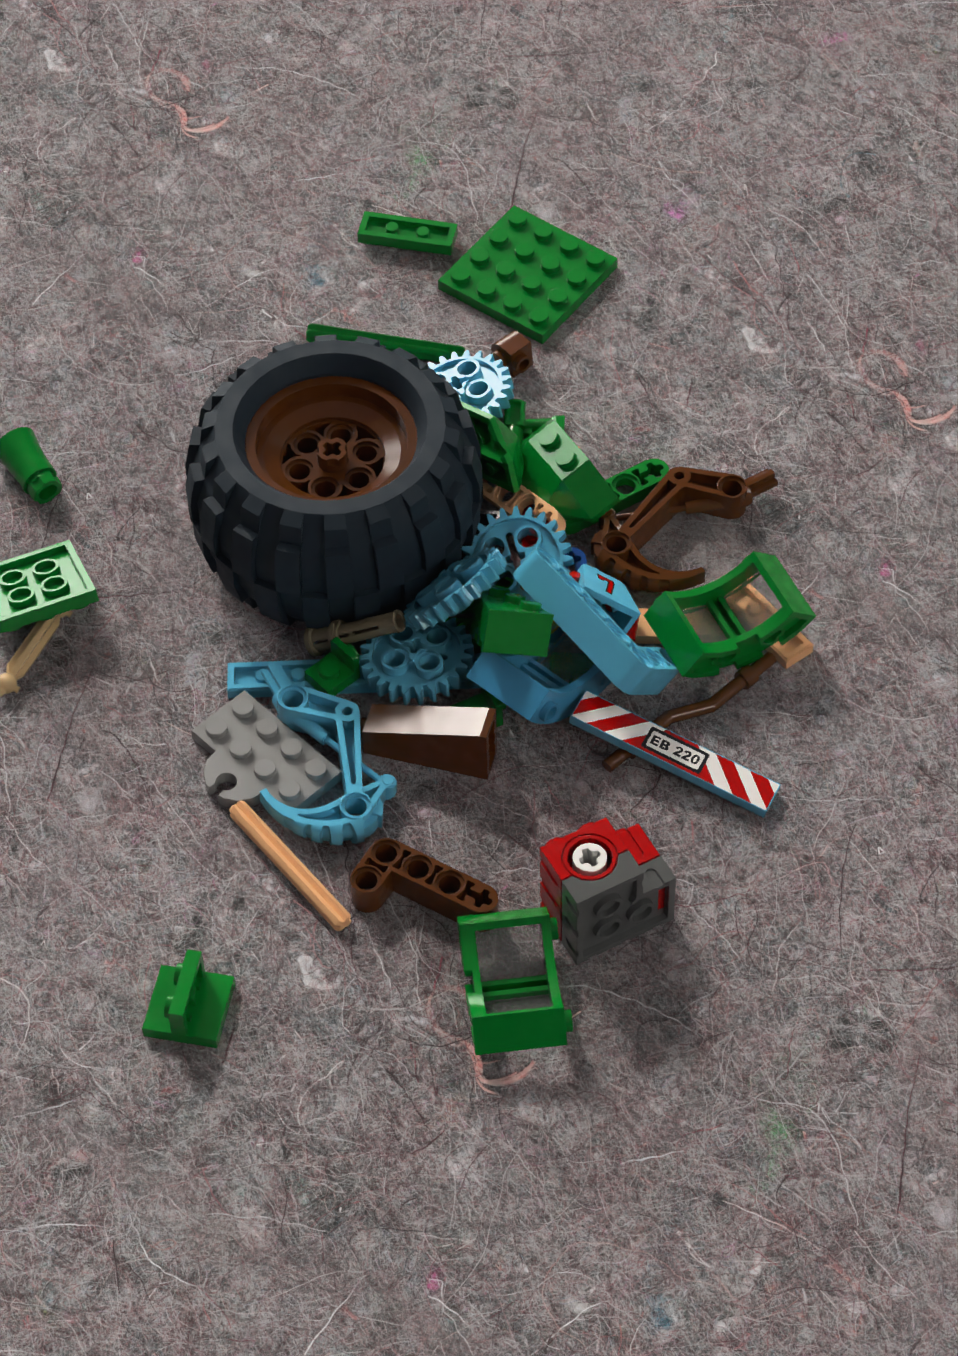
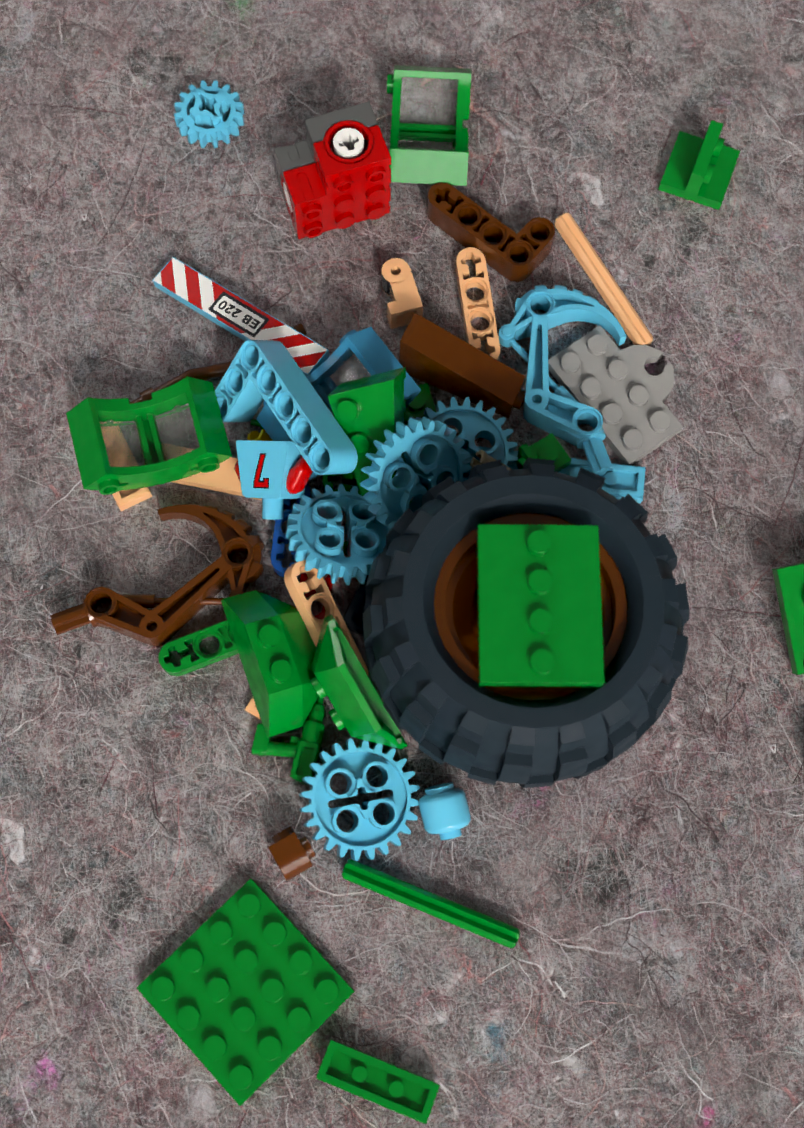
camera: 175 degrees left, 20 degrees up
none -> medium azure gear [174,80,244,148]
none -> light nougat leg [381,258,423,329]
none -> light nougat beam [455,247,500,361]
none -> green plate [477,524,605,687]

